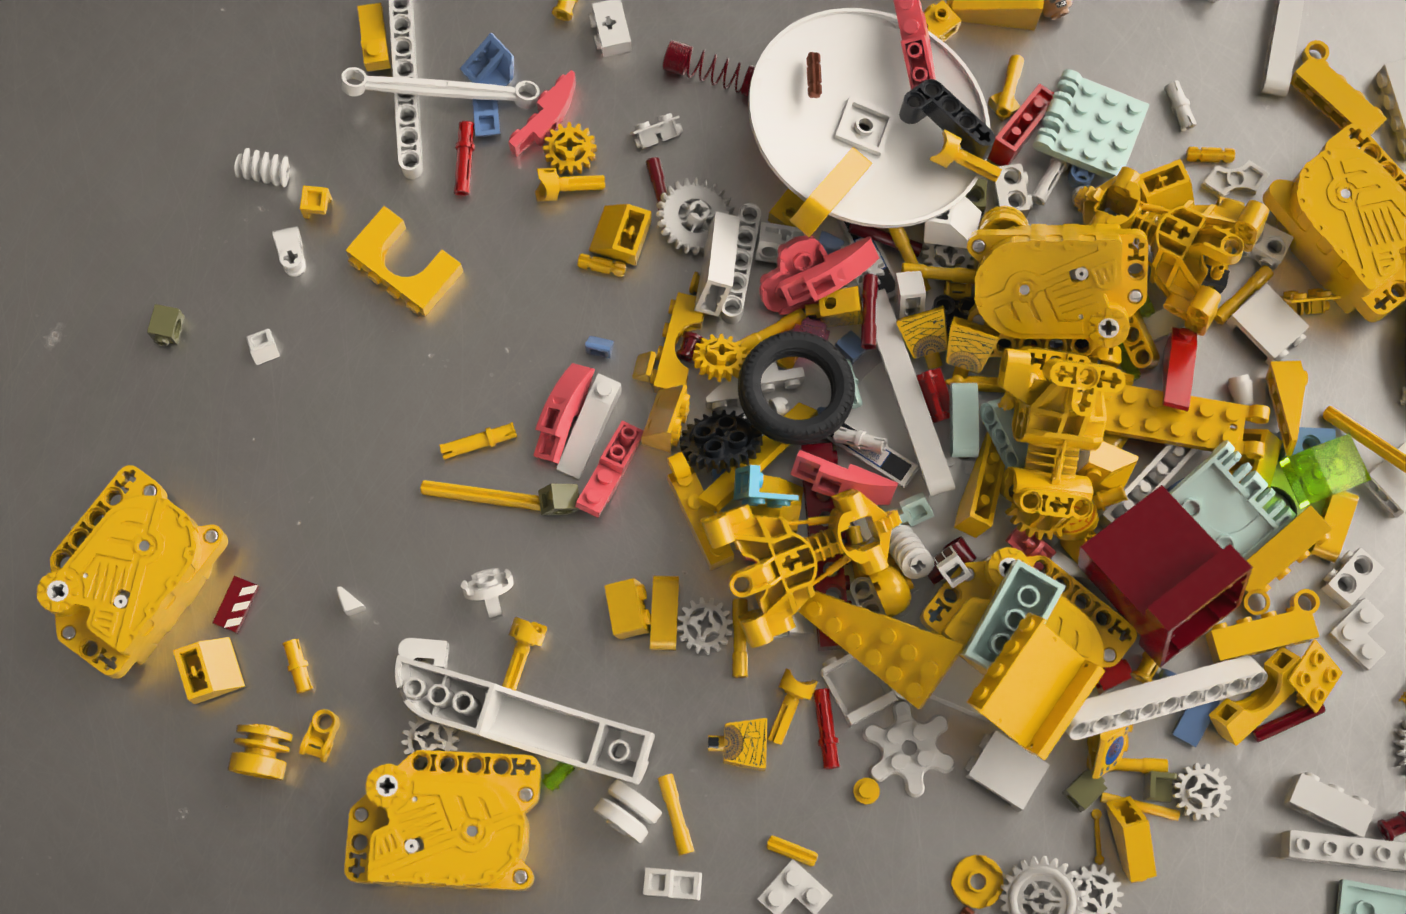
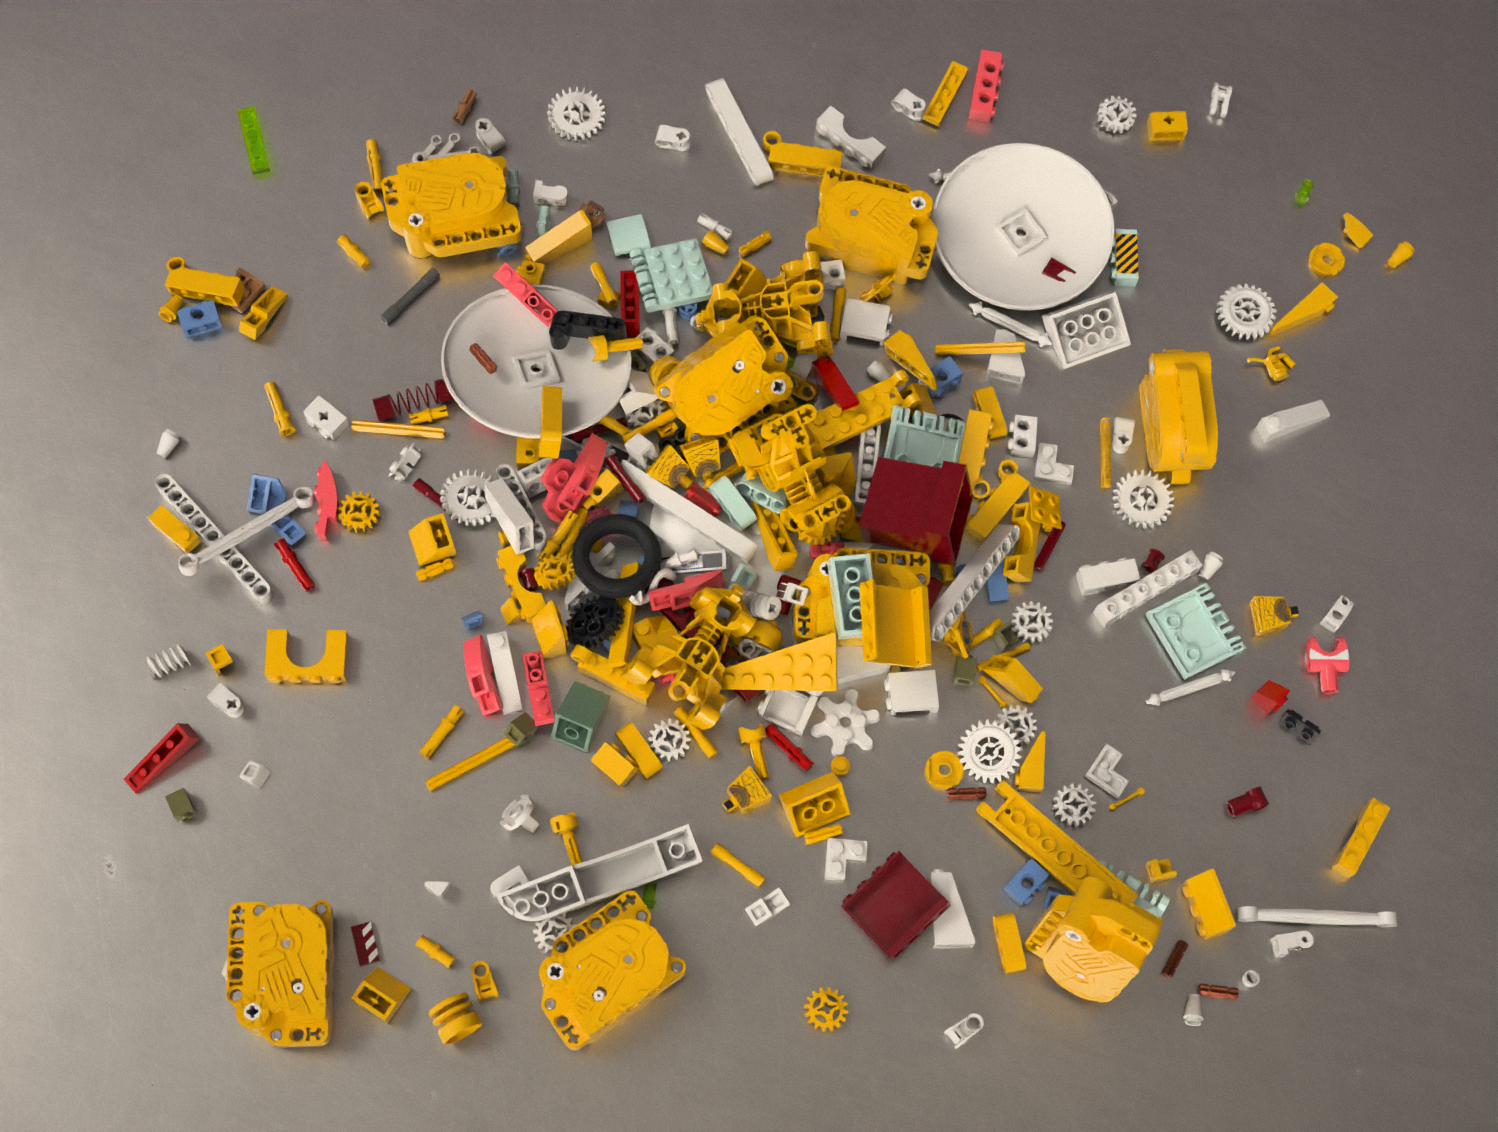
camera: 40 degrees left, 5 degrees down
yellow piece [535,168,605,202] -> none
white wheel [593,778,662,844] -> none
medium azure bracket [734,465,799,508] -> none
yellow pin [1093,485,1128,511] -> none
white tile [1201,160,1270,198] -> none
clear neon green slope [1279,433,1372,509] -> none
none -> red slope [124,723,200,793]
none -> yellow axle [351,420,445,438]
none -> yellow pin [409,405,448,425]
none -> yellow pin [537,510,579,562]
none -> sand green slope [551,681,611,753]
none -> light aqua slope [606,214,651,256]
none -> white animal [629,568,677,605]
none -> yellow cone [702,230,730,255]
none -> yellow slope [779,772,851,837]

